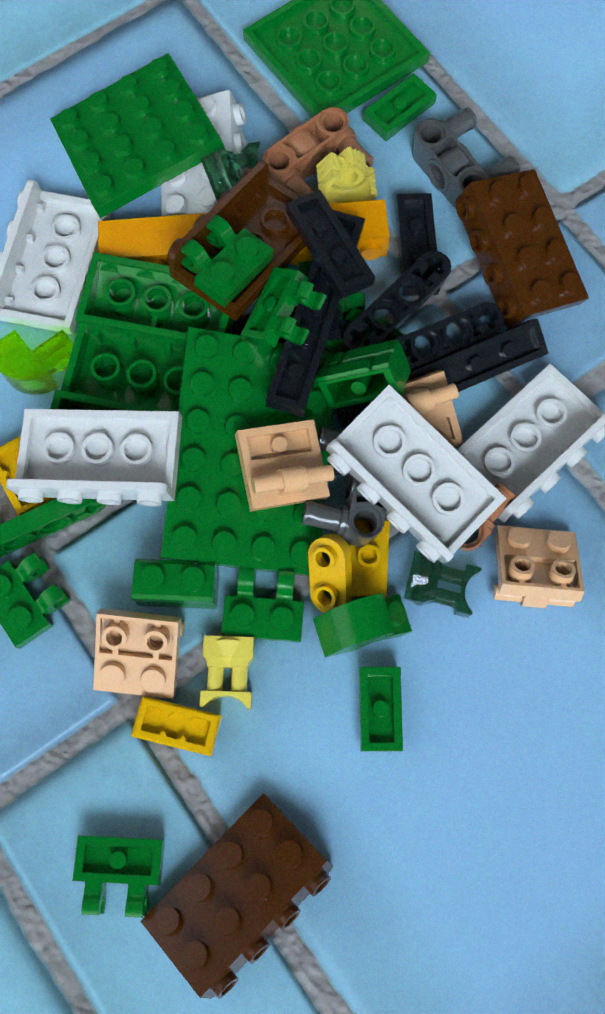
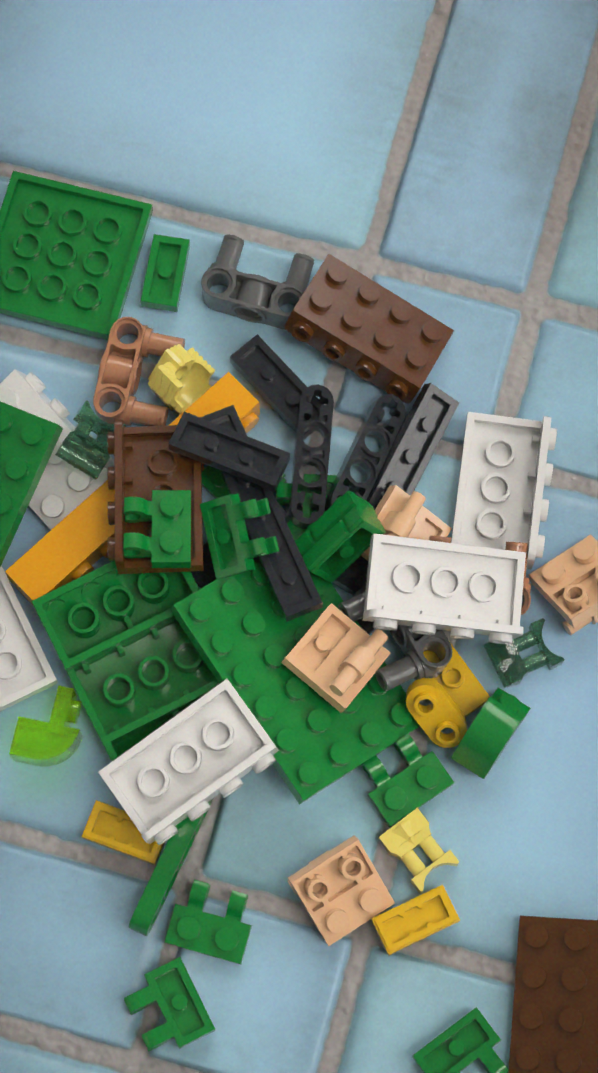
camera: 40 degrees left, 0 degrees up
green brick [131,559,219,609] -> none
green plate [359,667,403,752] -> none

